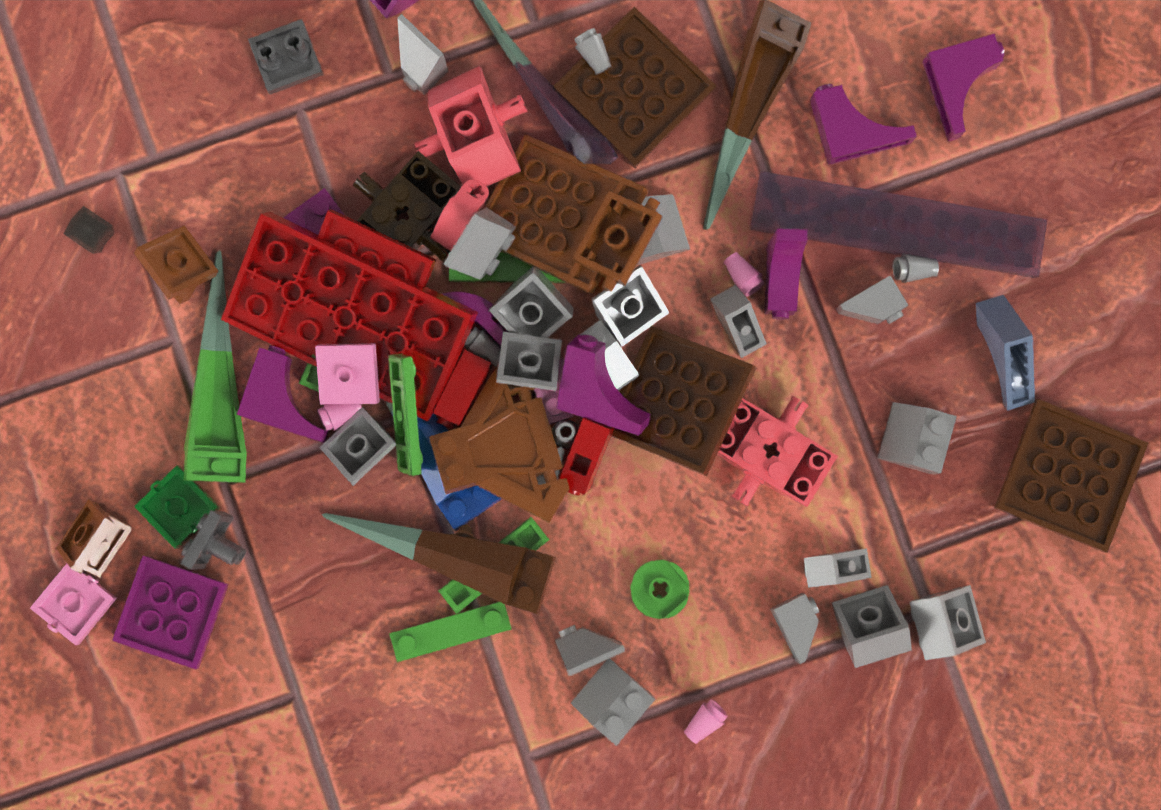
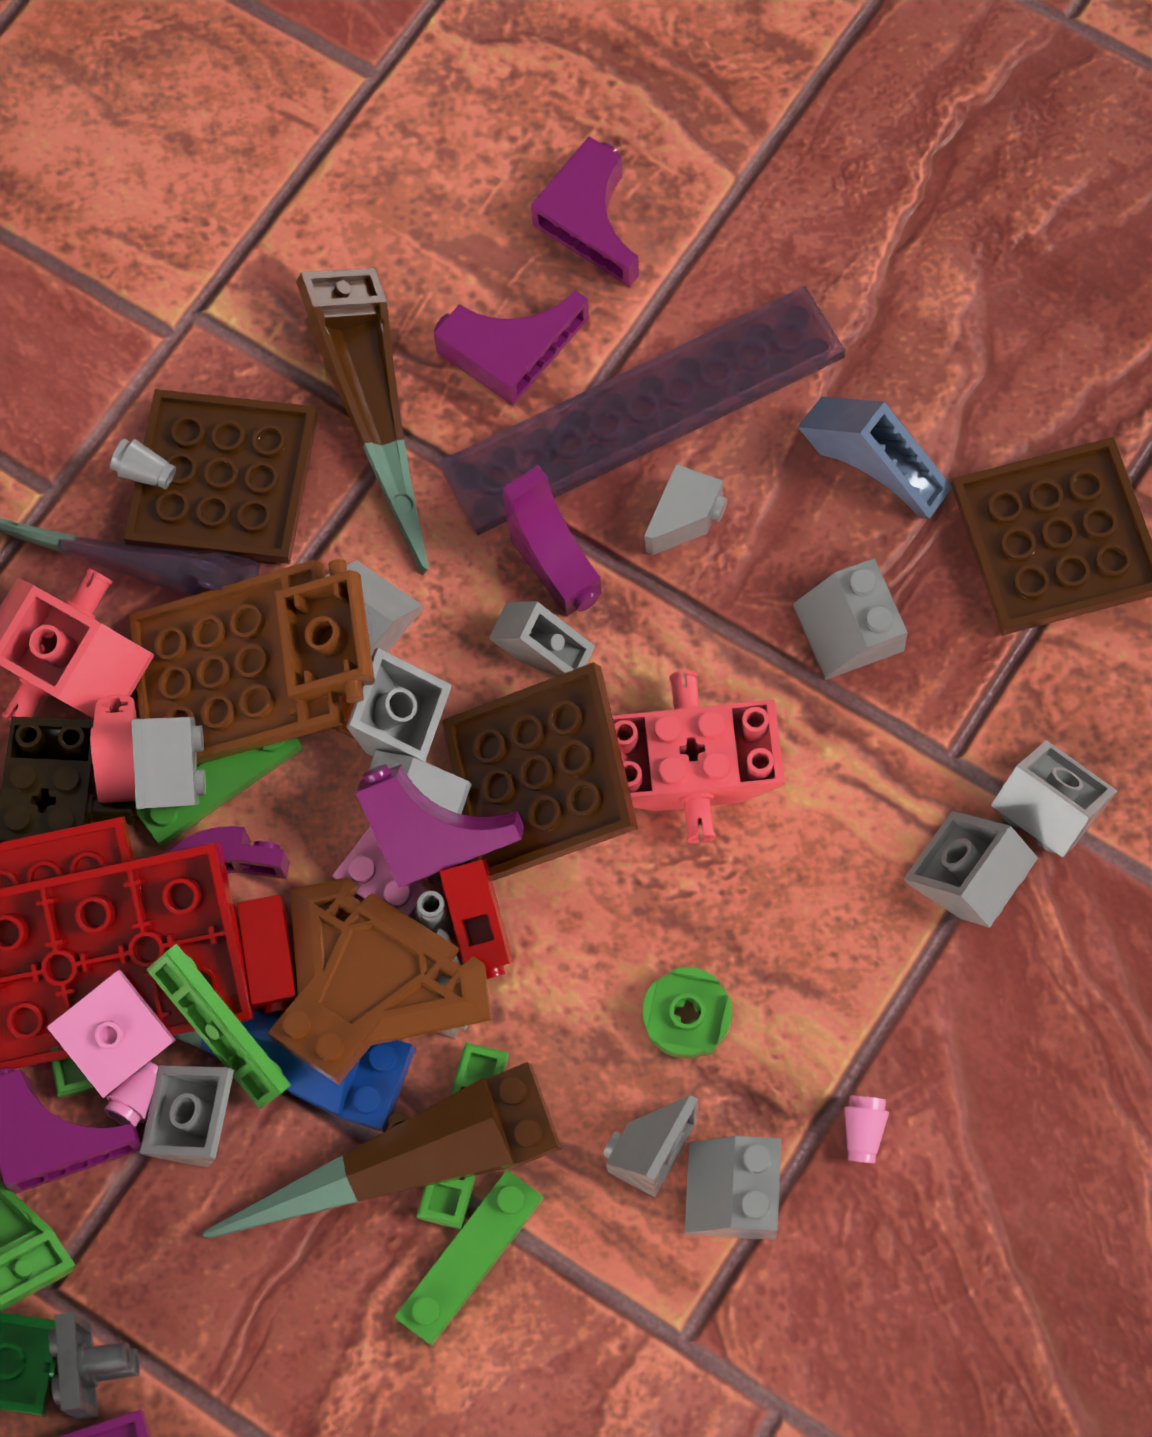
camera: 30 degrees left, 15 degrees down
light grey cone [464,326,501,366] -> none
light grey slope [489,267,574,338] -> none
light grey slope [496,331,562,391] -> none
bright pink cone [724,252,764,297] -> none
light grey slope [770,593,819,664] -> none
light grey slope [804,548,872,588] -> none
light grey cone [893,254,939,283] -> none

